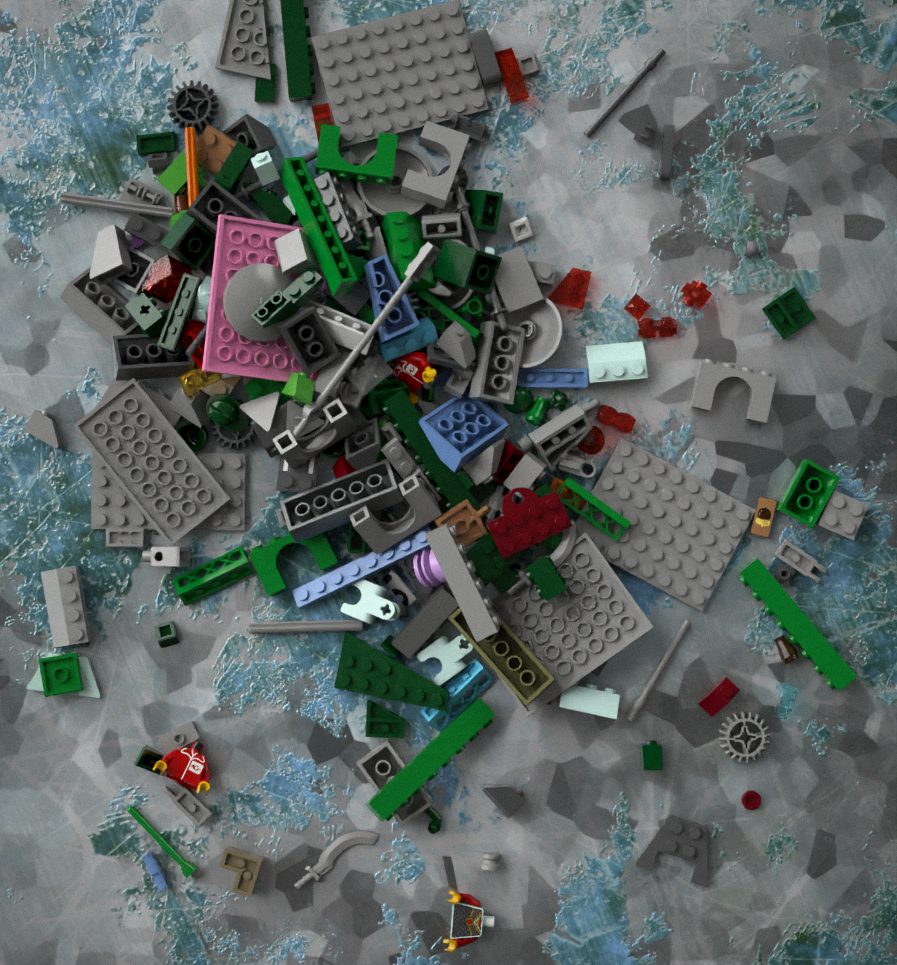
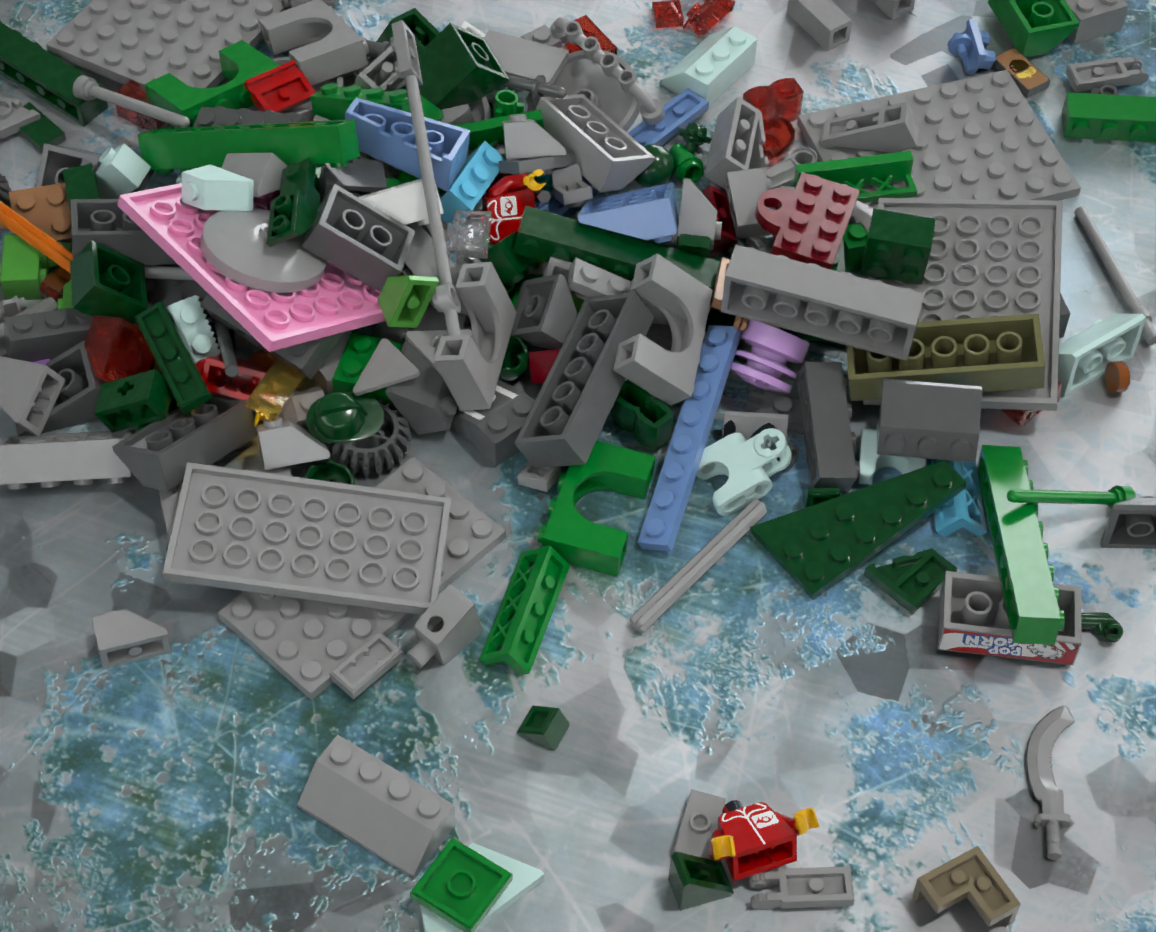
camera: 45 degrees left, 35 degrees down
none -> light grey piece [73,75,190,128]
none -> light aqua slope [182,165,254,211]
none -> red plate [243,60,316,113]
none -> light grey bar [550,17,665,125]
none -> light grey slope [822,102,919,153]
none -> dark grey slope [877,378,982,462]
none -> medium blue hips [947,19,996,76]
none -> green piece [1007,485,1136,509]
none -> dark orange tile [1105,361,1130,393]

